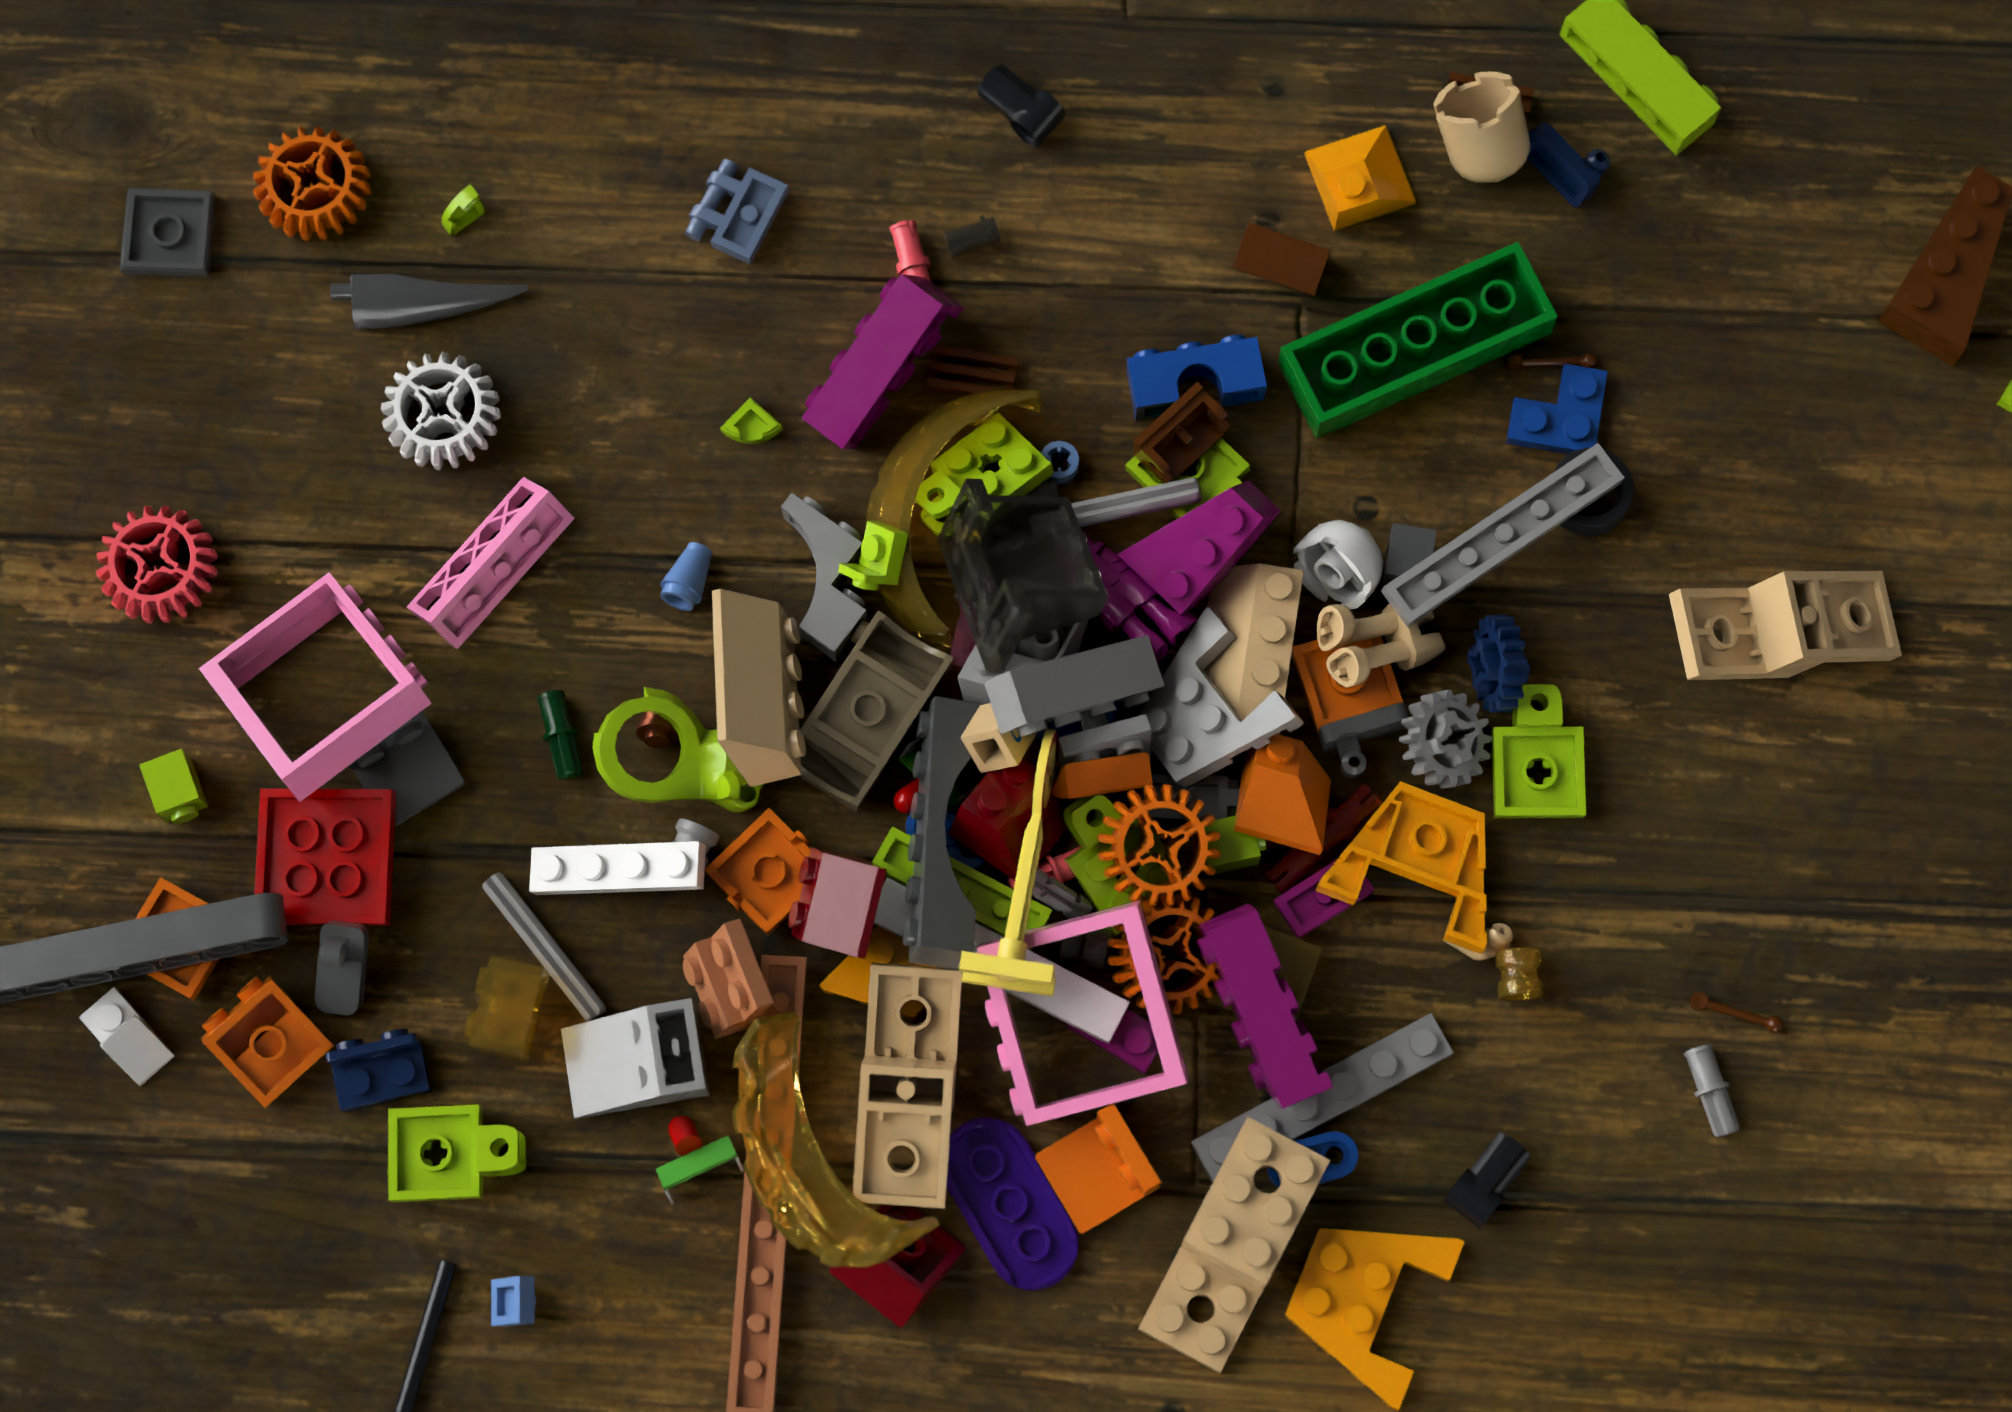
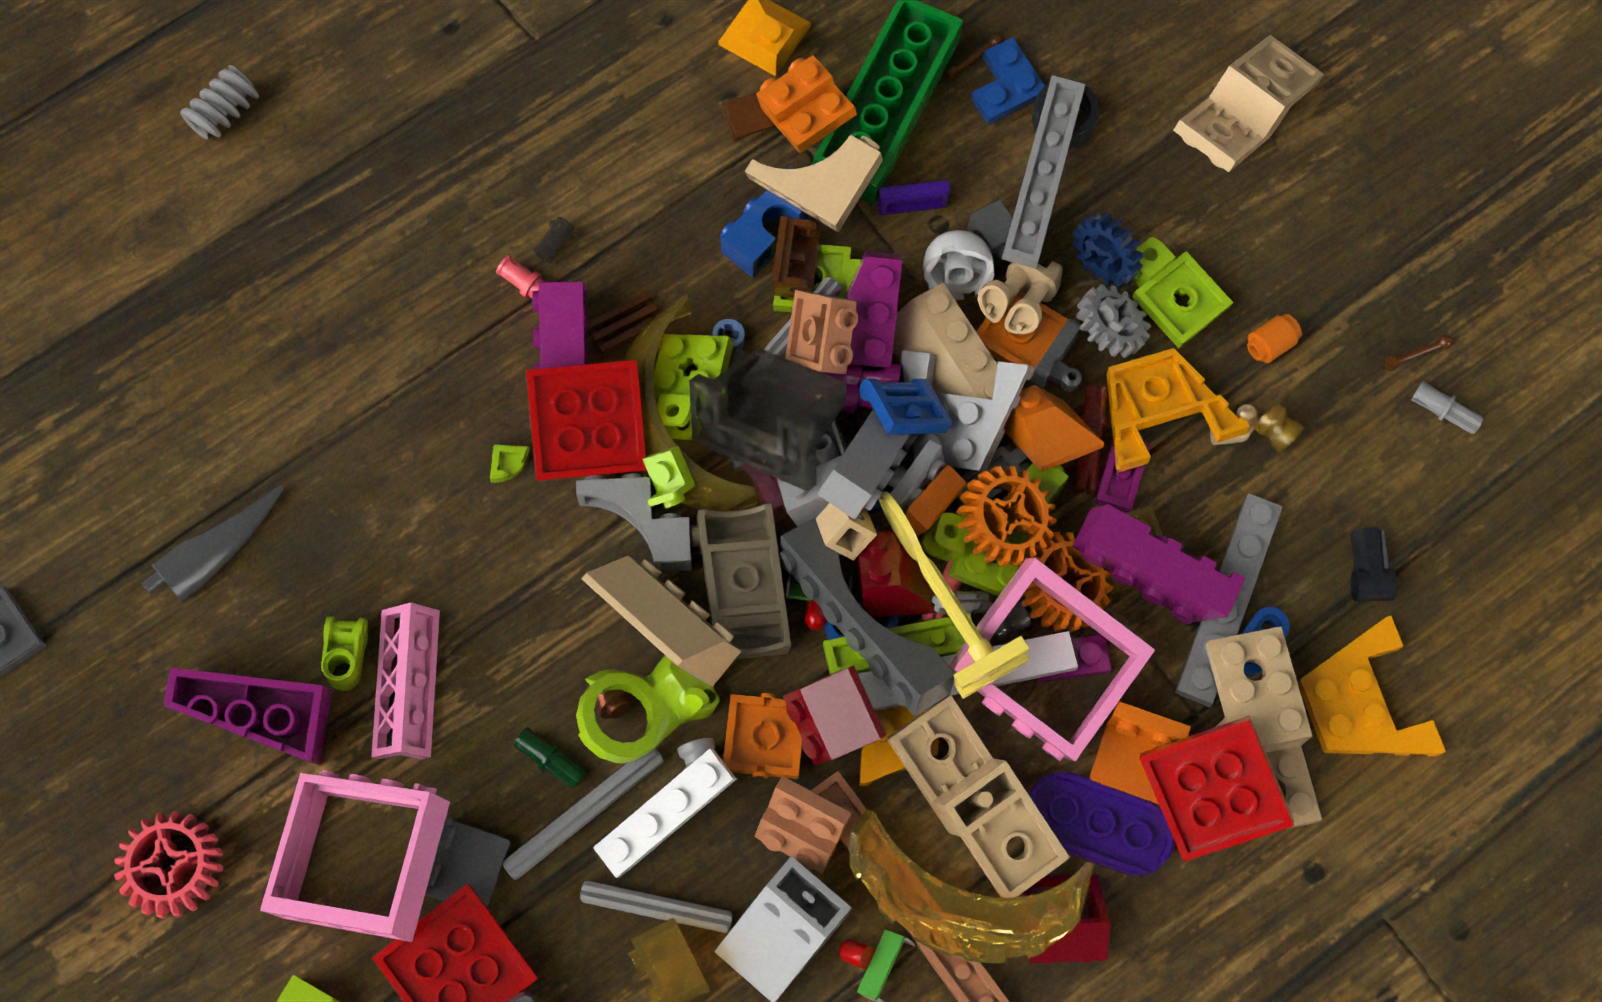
camera: 45 degrees left, 5 degrees down
orange gear [253,125,371,242] -> none
white gear [381,352,501,470] -> none
lime tile [441,185,485,236] -> none
medium blue cone [660,542,713,611] -> none
sand blue plate [685,159,789,265] -> none
black piece [977,63,1066,147] -> none
none -> magenta wedge [163,668,332,766]
none -> lime piece [321,616,368,691]
none -> light grey axle [503,749,664,880]
none -> red plate [526,360,647,481]
none -> tan arch [745,135,883,232]
none -> orange plate [756,55,857,154]
none -> nougat plate [785,290,858,374]
none -> blue plate [859,378,953,435]
none -> dark purple tile [877,180,950,215]
none -> red plate [1139,715,1294,862]
none -> orange brick [1247,314,1302,363]

